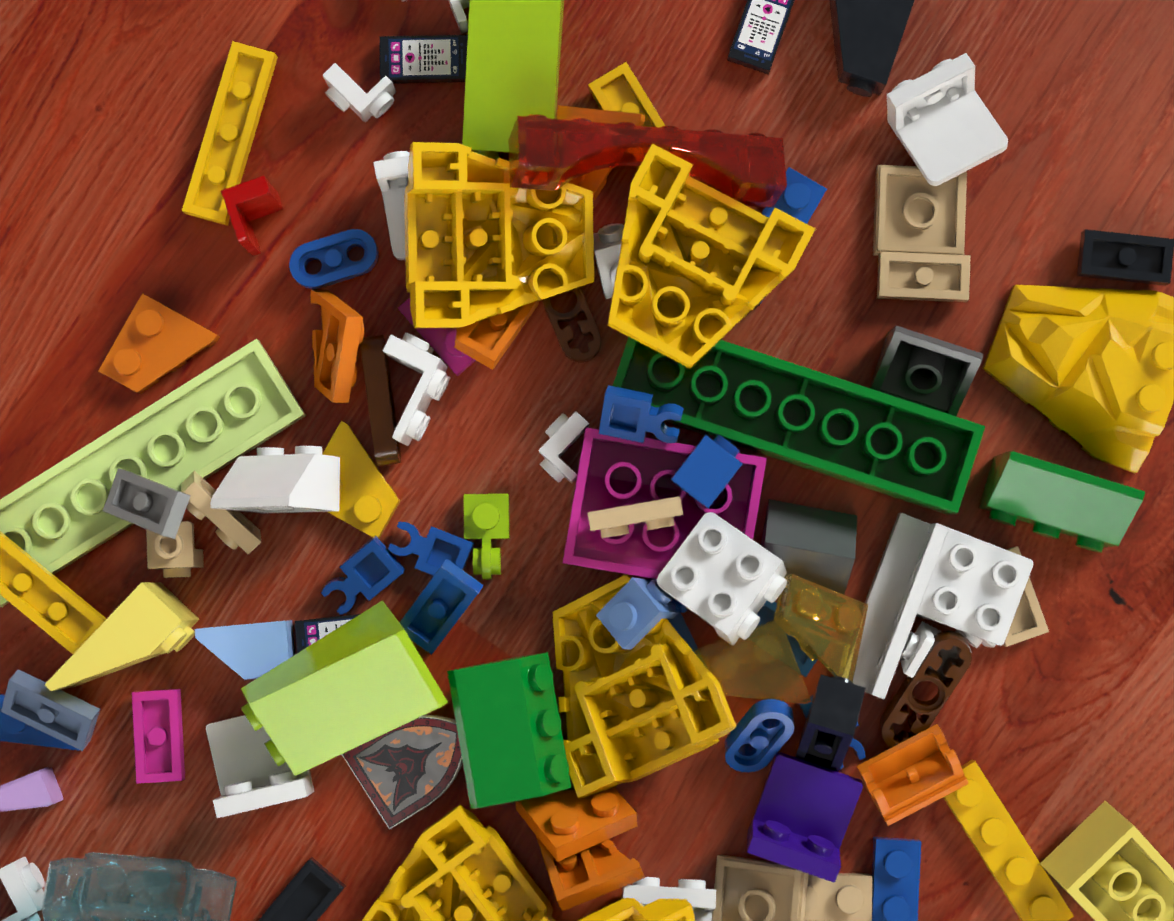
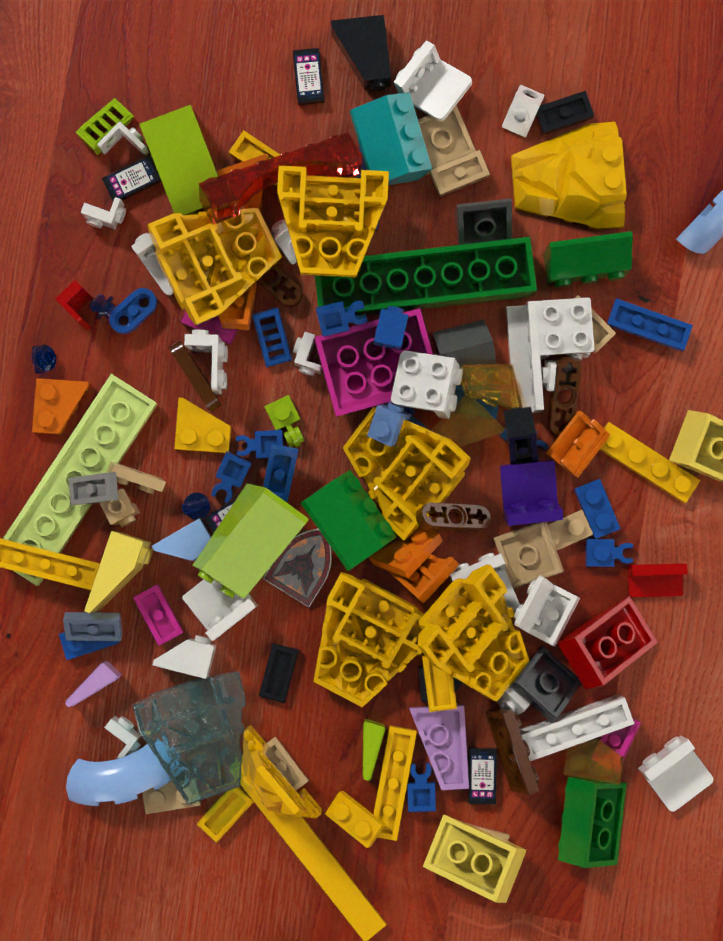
camera: 30 degrees left, 0 degrees up
yellow plate [182,41,278,226] -> none
white slope [211,446,340,513] -> none
orange wing [310,289,364,403] -> none
tan plate [588,496,683,538] -> none
blue plate [725,699,794,772] -> none
none -> clear blue plate [32,345,57,374]
none -> clear blue plate [89,294,116,320]
none -> white slope [153,635,217,679]
none -> clear blue plate [181,492,211,520]
none -> blue slope [252,307,292,367]
none -> teal slope [349,92,432,185]
none -> reddish brown beam [416,502,491,532]
none -> white bracket [502,85,544,137]
none -> blue plate [607,298,693,352]

